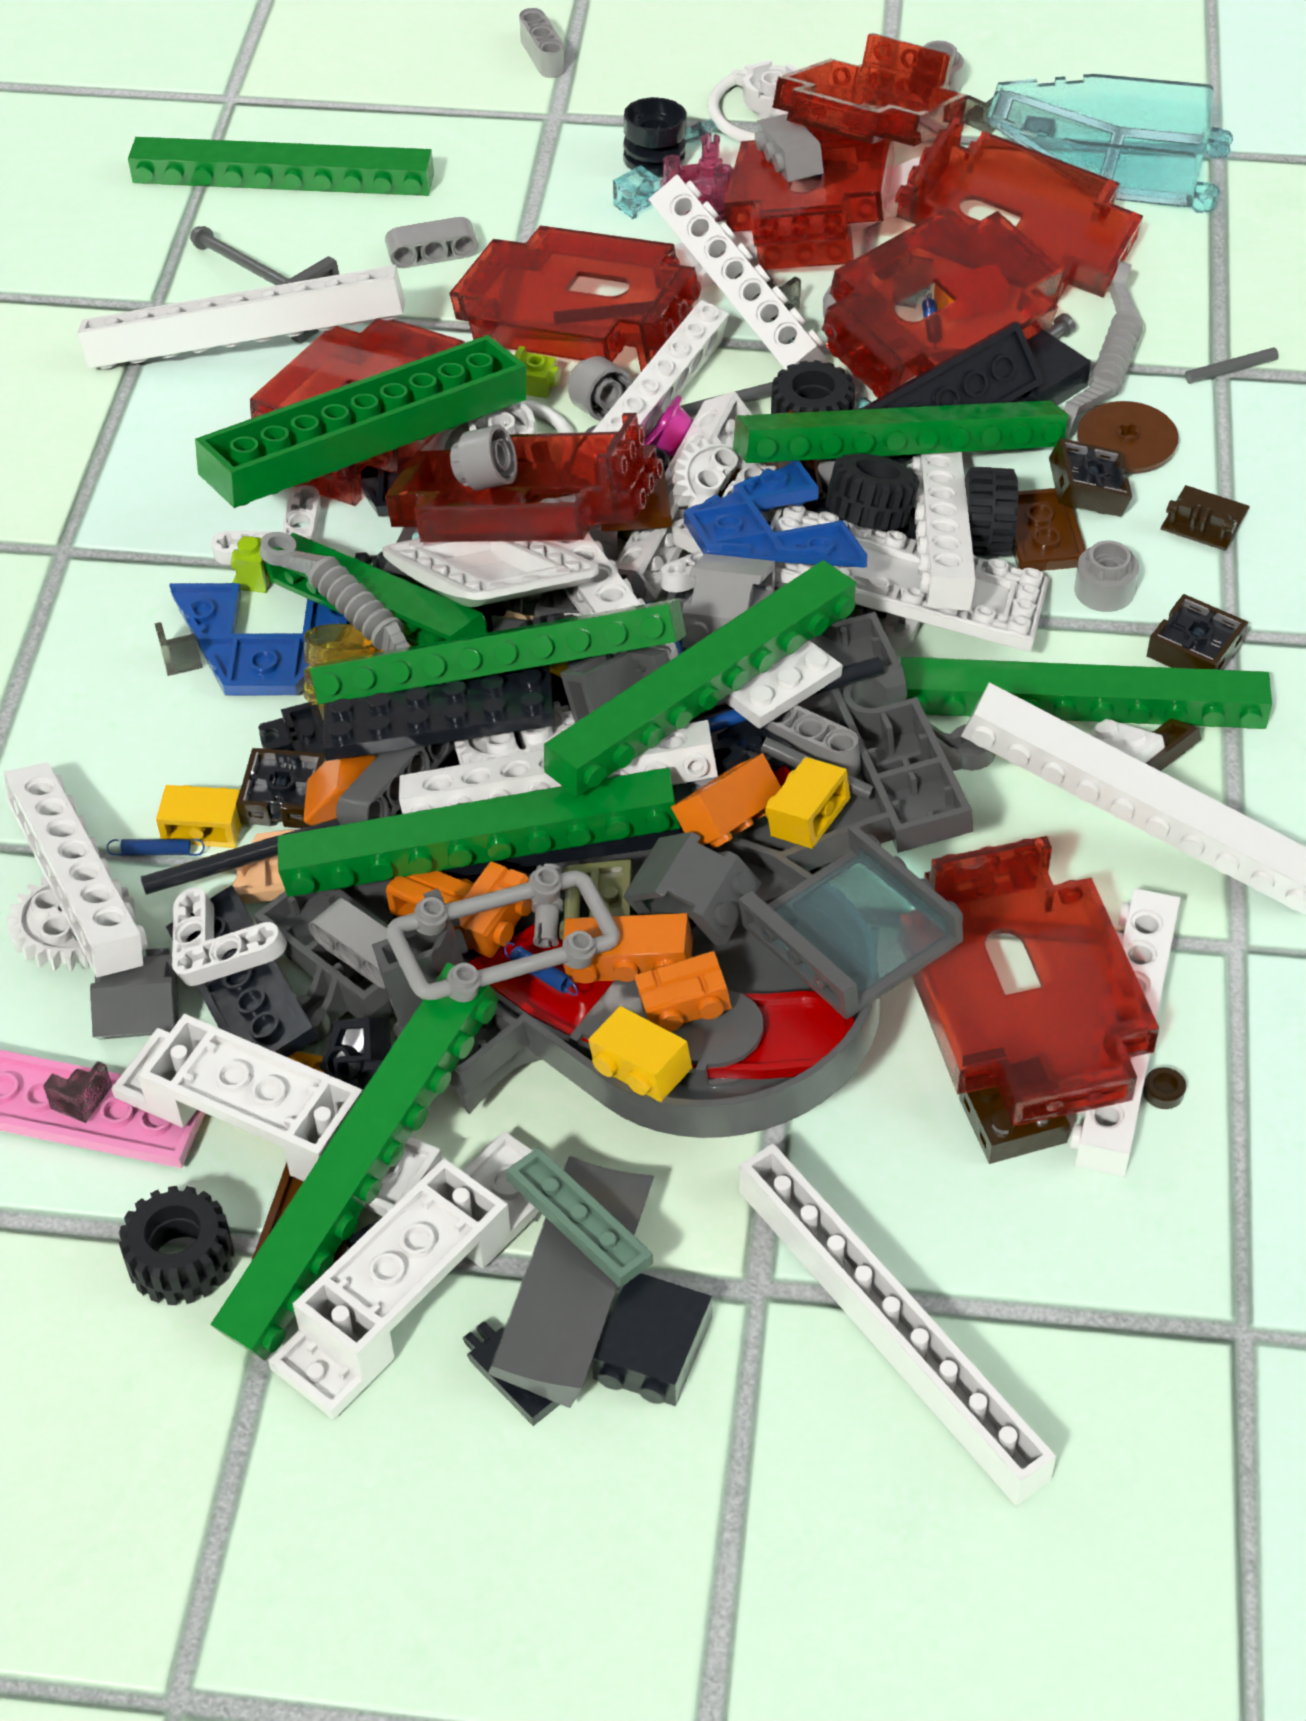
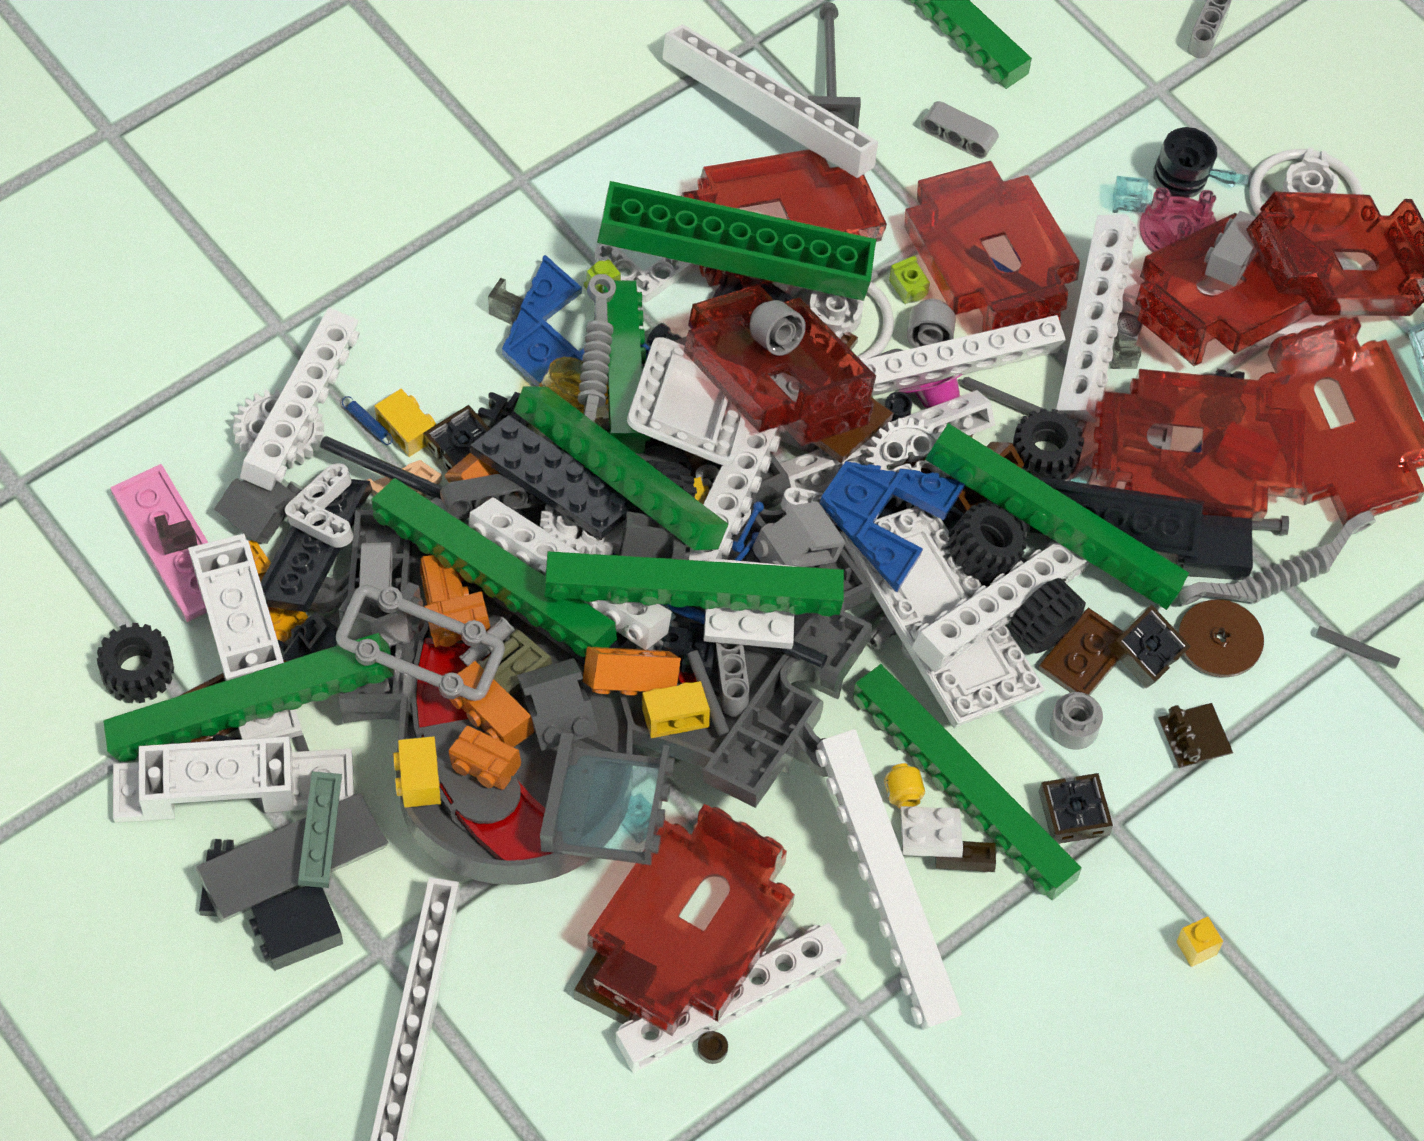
camera: 40 degrees right, 10 degrees up
blue piece [504,942,578,996] -> none

